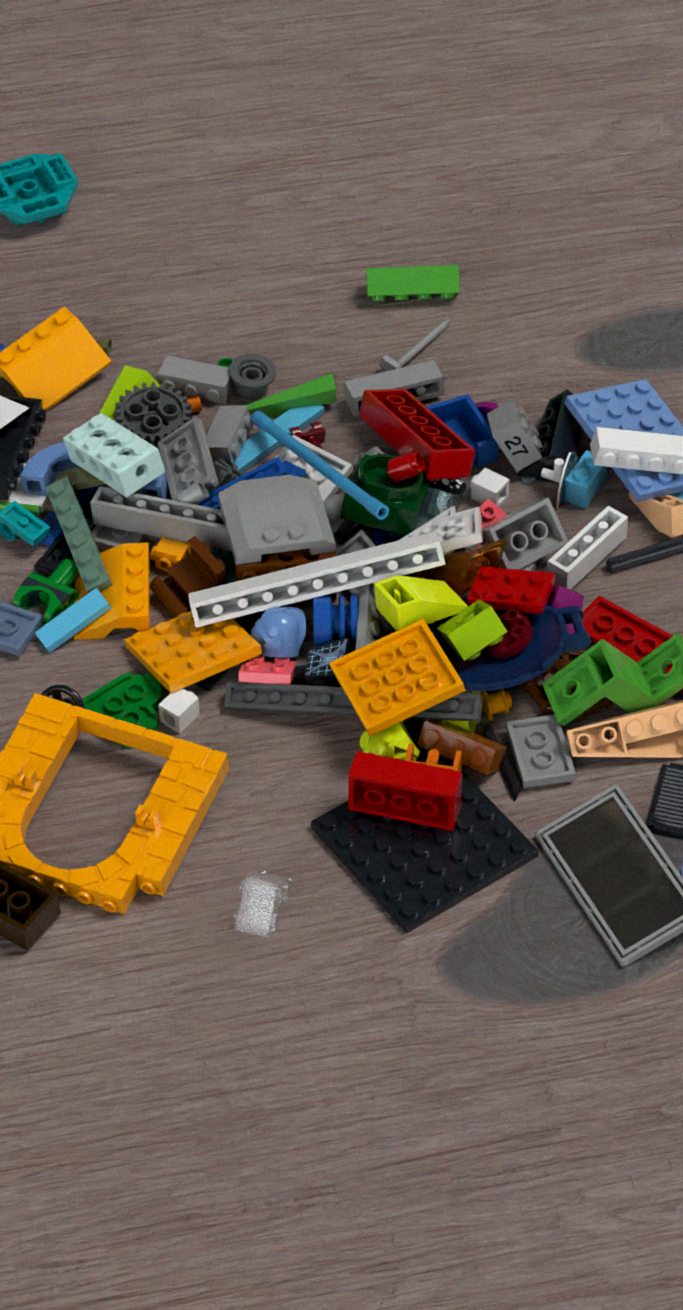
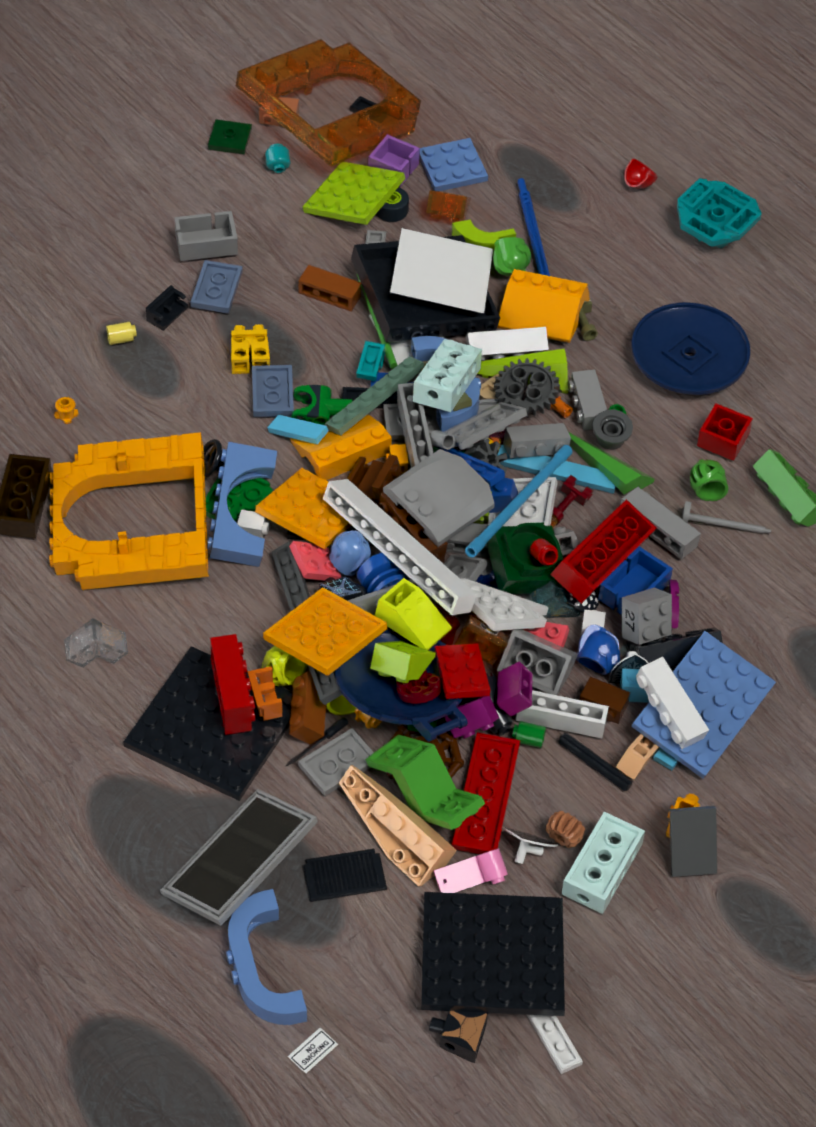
camera: 60 degrees right, 5 degrees up
none -> medium blue arch [207,442,277,567]
none -> brick [465,327,549,361]
none -> magenta brick [497,661,533,716]
none -> green brick [512,721,546,748]
none -> blue helmet [576,624,621,675]
none -> reddish brown brick [579,676,631,724]
none -> dark blue dish [631,302,750,395]
none -> bright green helmet [690,459,728,501]
none -> red brick [697,403,753,461]

